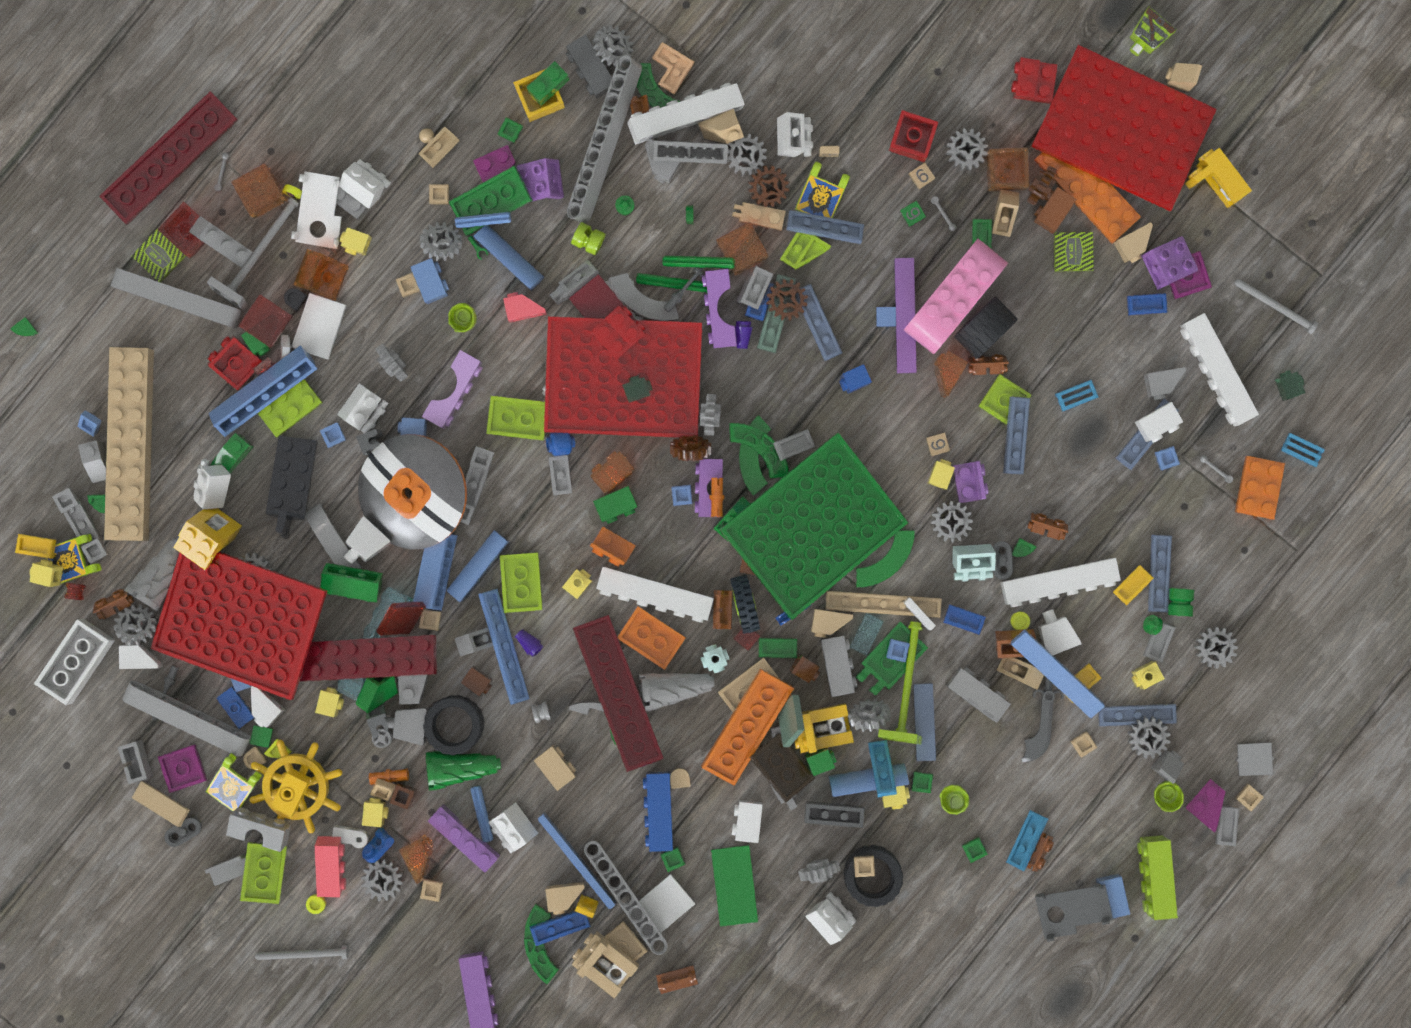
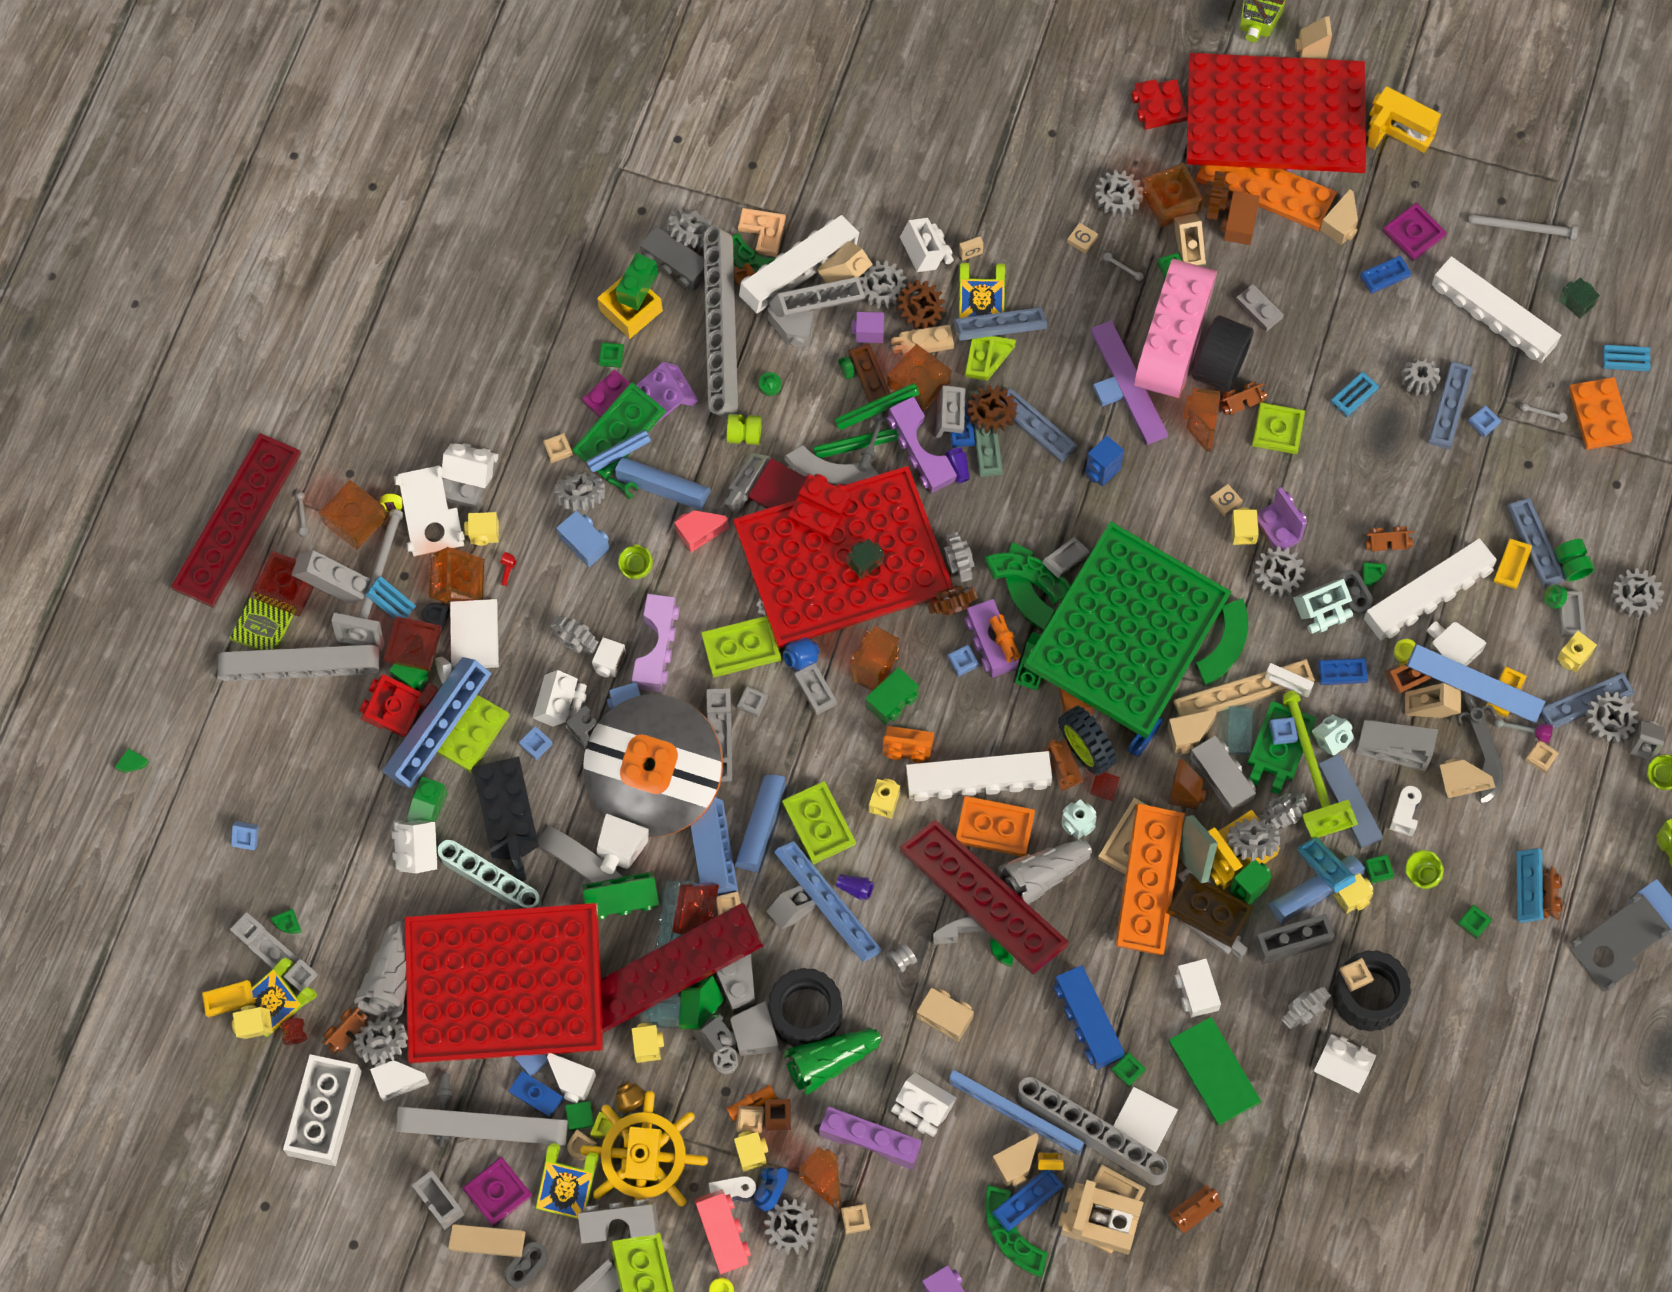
camera: 15 degrees left, 20 degrees down
light grey slope [78,440,107,483] -> none
tan brick [104,347,154,541] -> none
yellow brick [173,508,242,570] -> none
tan tile [396,272,420,298] -> none
tan plate [418,127,459,168] -> none
reddish brown brick [461,666,492,696] -> none
medium blue axle [470,786,493,842] -> none
tan tile [670,768,691,789] -> none
green tile [758,638,797,658] -> none
red brick [888,110,938,163] -> none
green tile [900,201,926,227] -> none
sand blue tile [1003,397,1030,474] -> none
tile [1054,232,1094,272] -> none
white brick [1135,402,1183,443] -> none
medium lavender bracket [1141,236,1198,290] -> none
light grey slope [1144,367,1186,400] -> none
none -> dark azure tile [365,576,416,624]
none -> light aqua beam [438,840,542,909]
none -> red hand [500,552,516,586]
none -> white brick [592,637,626,678]
none -> pearl gold cone [615,1081,646,1113]
none -> light grey tile [737,686,768,718]
none -> reddish brown tile [848,343,890,403]
none -> medium lavender brick [852,312,884,343]
none -> light grey gear [1227,818,1280,861]
none -> light grey plate [1236,284,1284,332]
none -> light aqua brick [1312,715,1355,756]
none -> white leg [1389,786,1422,837]
none -> light grey gear [1401,357,1441,396]
none -> tan slope [1440,759,1496,798]
none -> hinge [1494,718,1553,743]

